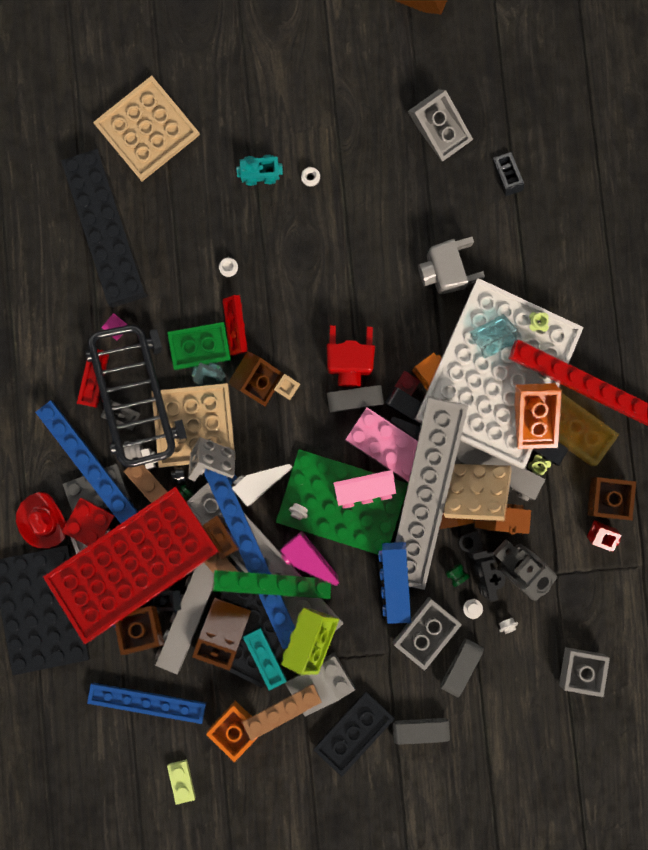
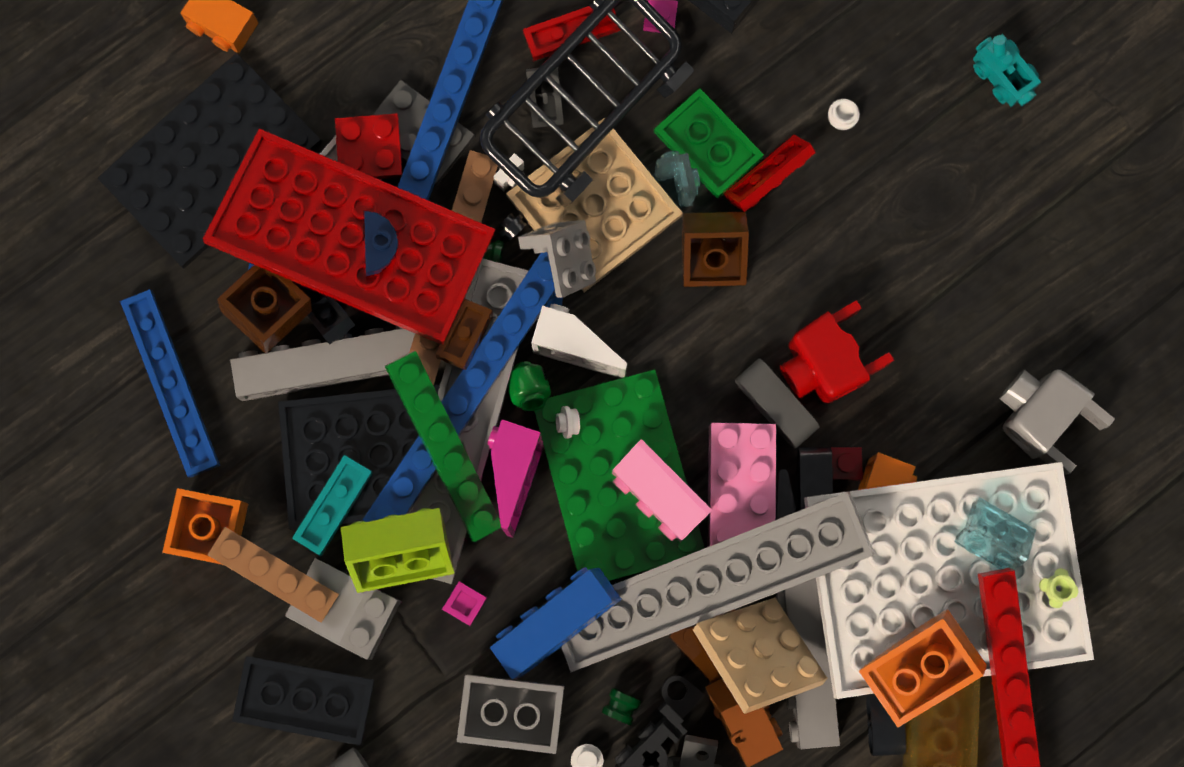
camera: 55 degrees right, 5 degrees down
red hat [16,492,66,549] -> none
light grey wheel [124,439,143,459] -> none
yellowish green plate [167,759,196,805] -> none
reddish brown slope [192,598,251,671] -> none
tan plate [274,374,300,400] -> none
white plate [301,167,320,186] -> none
yellowish green plate [528,454,551,475] -> none
none -> dark blue plate [364,211,398,276]
none -> dark pink plate [442,581,487,626]
none -> green head [508,361,551,411]

